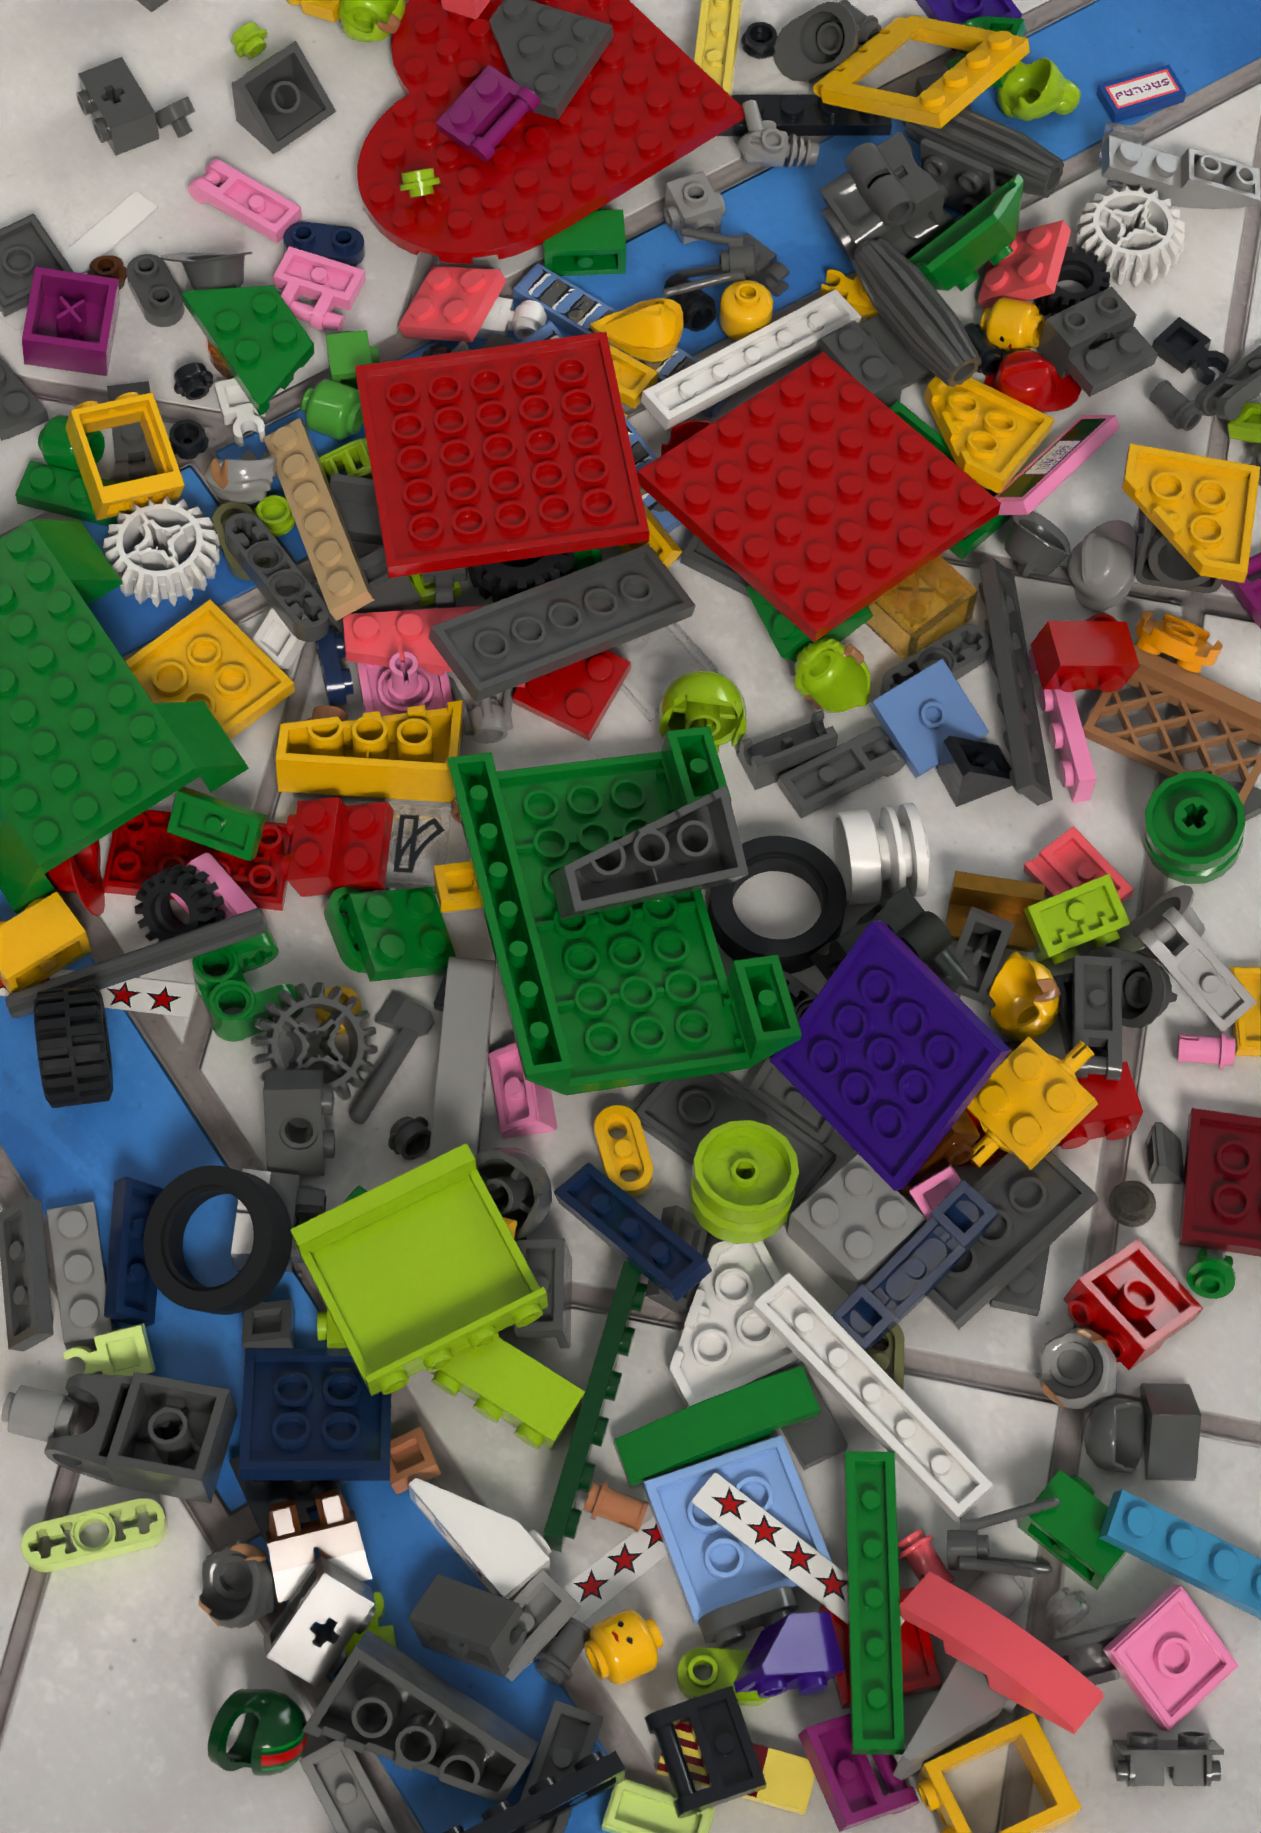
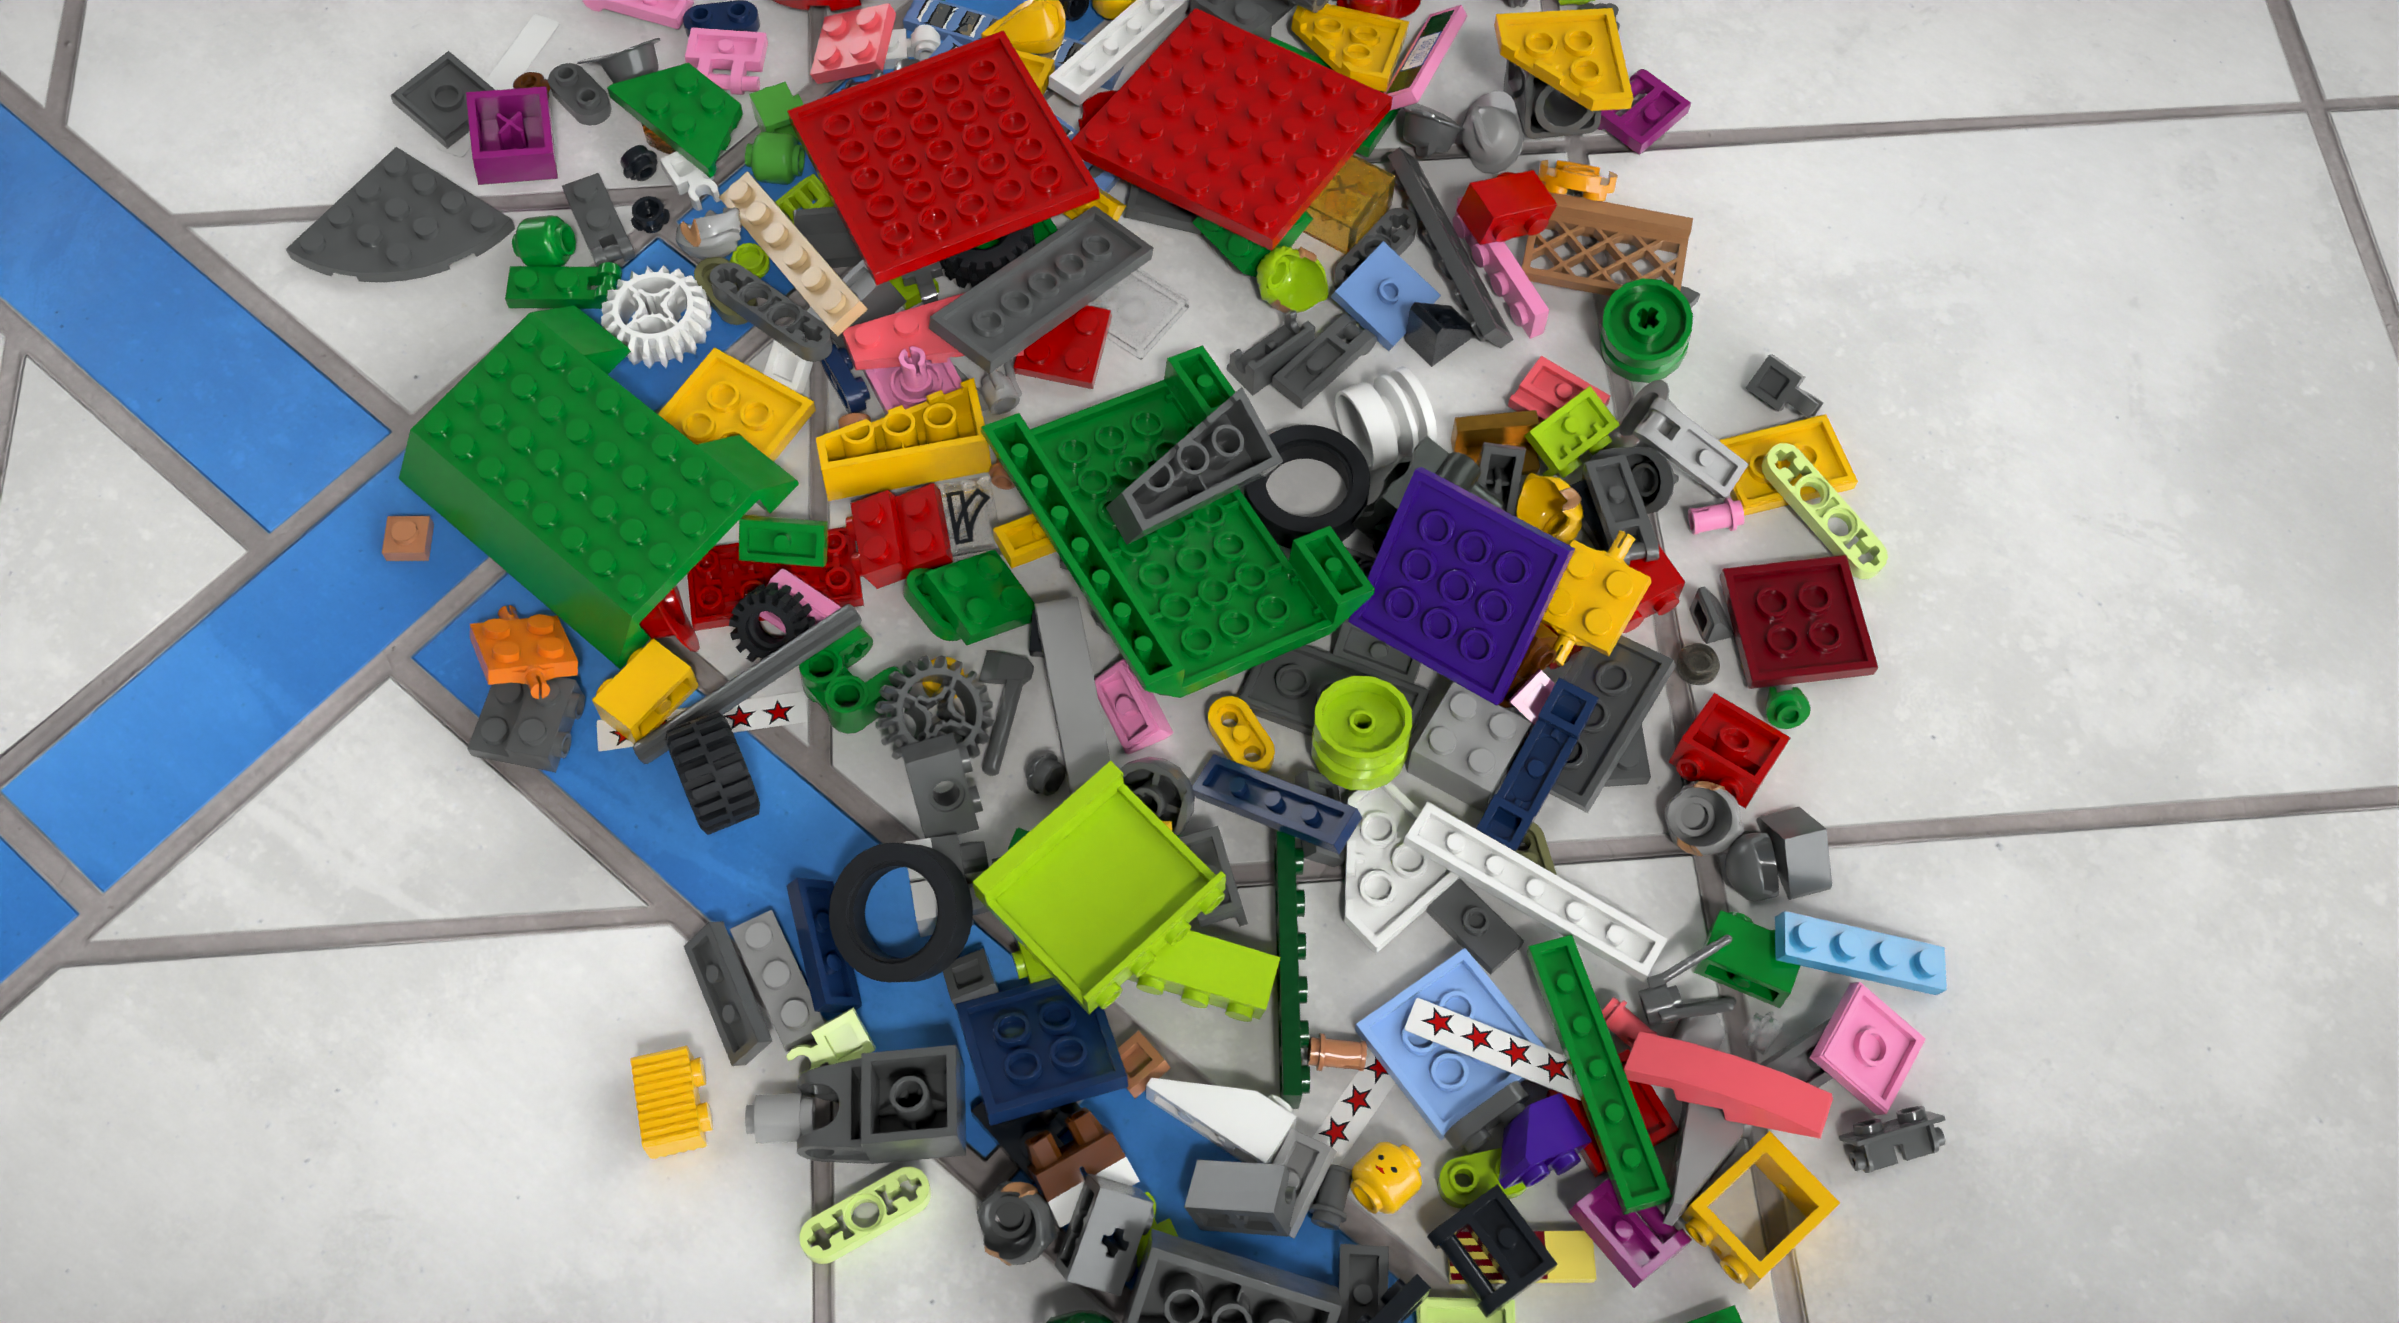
camera: 15 degrees left, 0 degrees up
yellow window [65,392,185,520] -> none
green slope [613,1366,820,1487] -> none
lime cylinder [659,671,747,753] -> none

